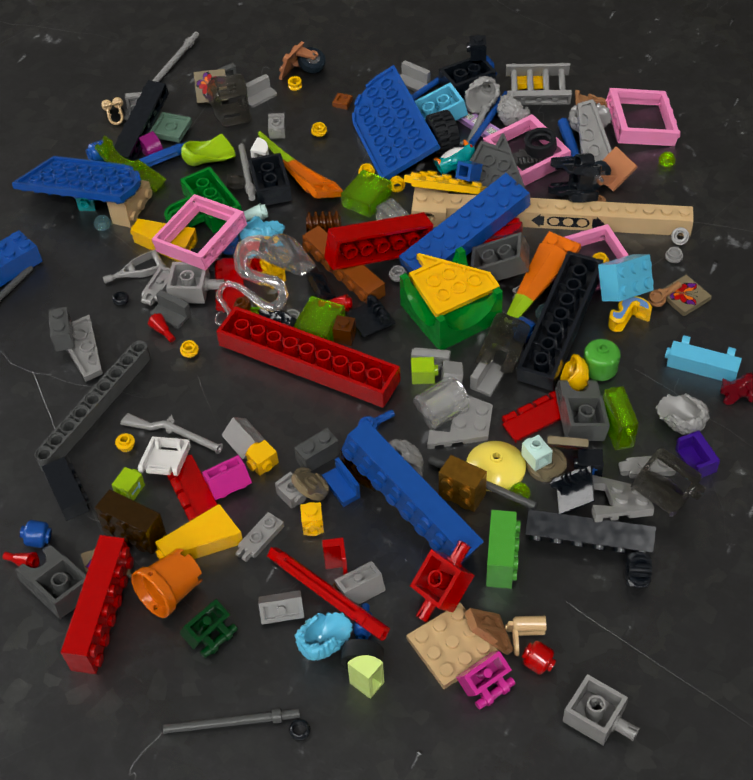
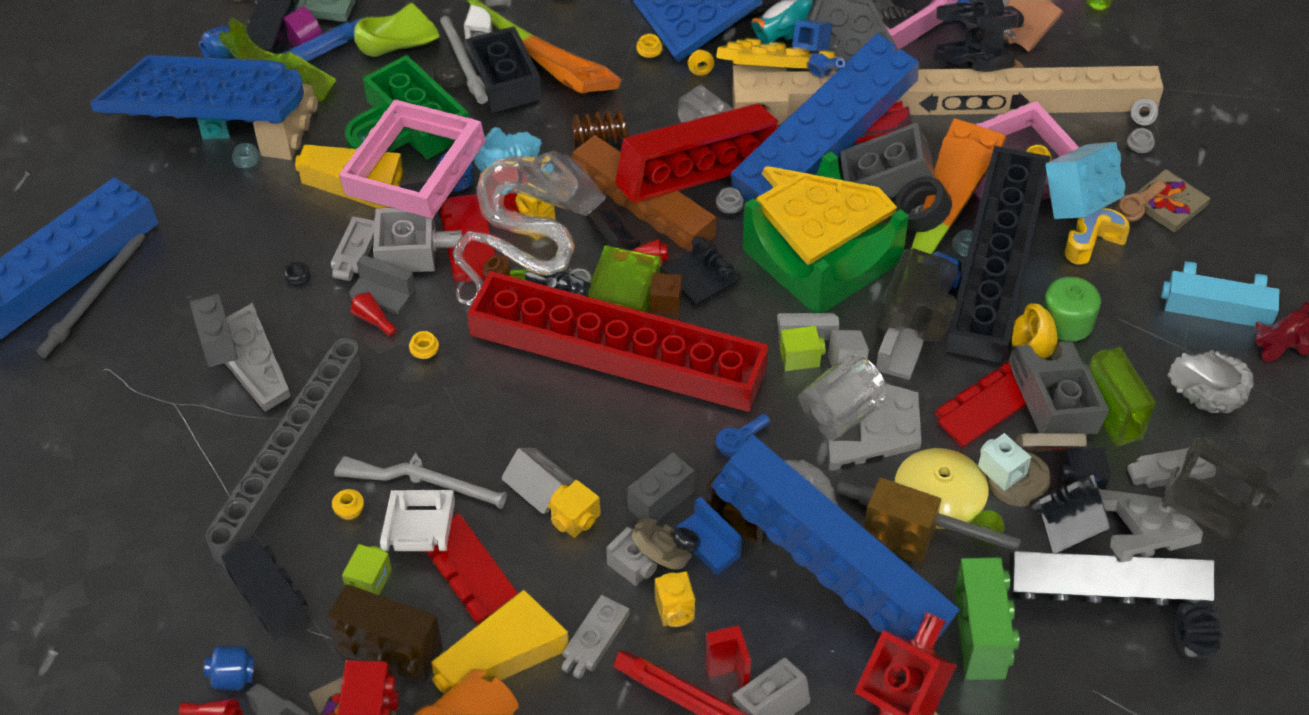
camera: 10 degrees left, 0 degrees up
light grey piece [102,250,167,284] -> none
dark pink brick [202,455,252,500] -> none
light aqua cone [244,203,268,221] -> none
clear neon green brick [341,170,392,218] -> none
dark purple panel [675,431,720,480] -> none
none -> black piece [672,527,701,551]
none -> blue plate [807,53,845,78]
none -> black tyre [894,177,952,232]

